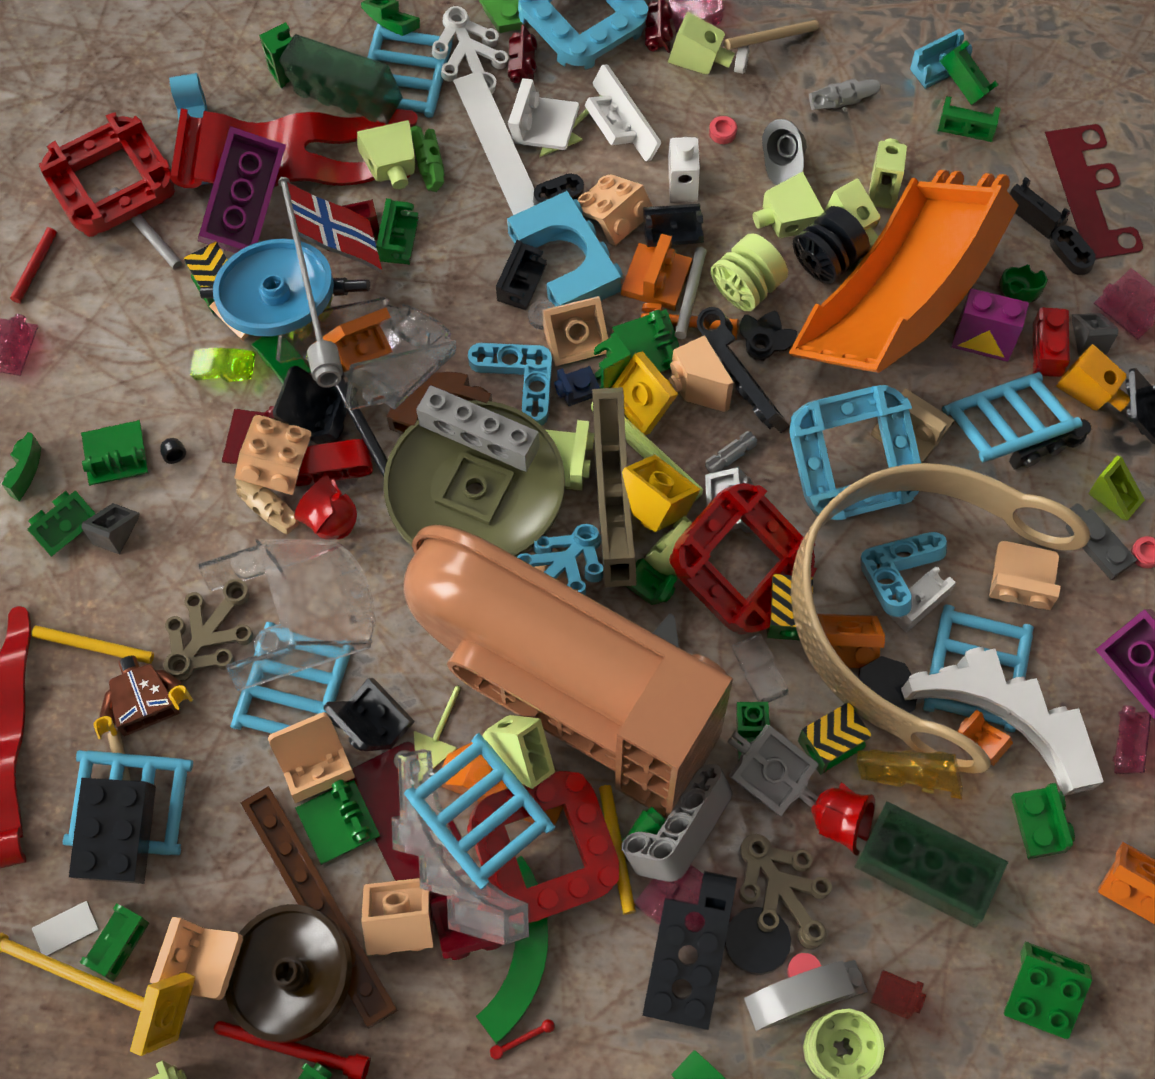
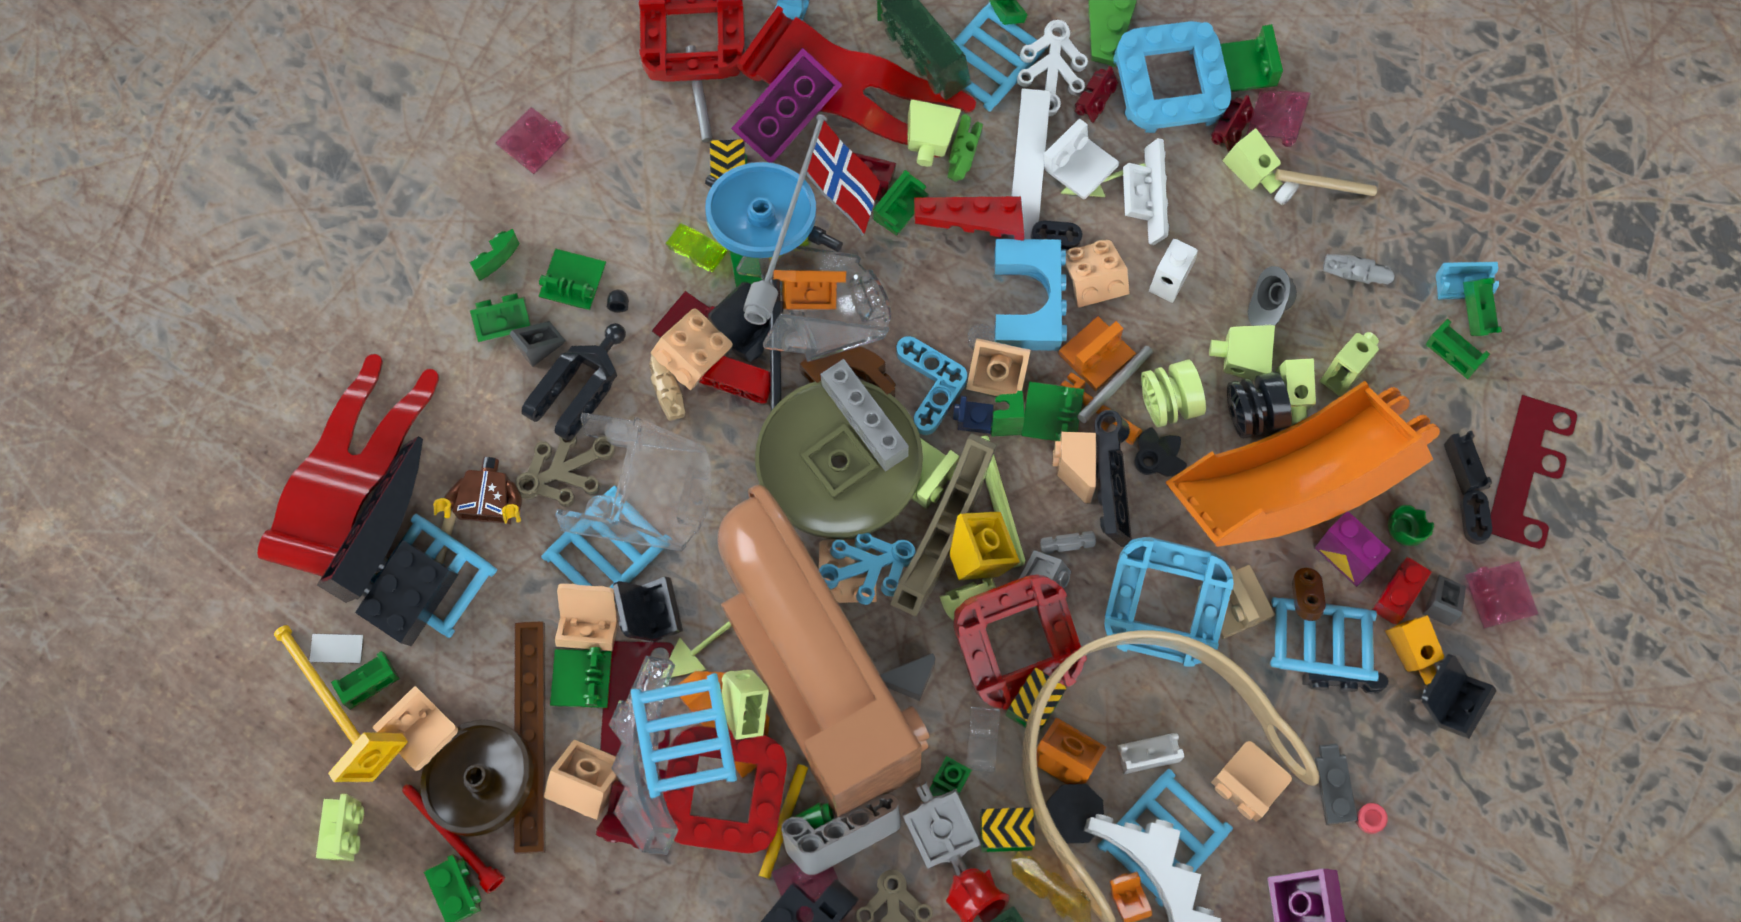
camera: 30 degrees right, 5 degrees up
red bar [10,227,57,303] -> none
yellow bar [32,625,154,664] -> none
red helmet [294,474,357,540] -> none
green tile [476,856,549,1045] -> none
black hinge [496,240,547,310] -> none
yellow tile [612,351,678,435] -> none
green bracket [625,558,678,605] -> none
black hinge [643,203,704,247] -> none
coral tile [709,116,737,144] -> none
medium azure beam [861,532,947,617] -> none
lime slope [1088,456,1145,521] -> none
none -> black slope [317,436,423,603]
none -> black piece [521,323,626,441]
none -> red wing [914,196,1024,241]
none -> reddish brown plate [1292,568,1326,621]

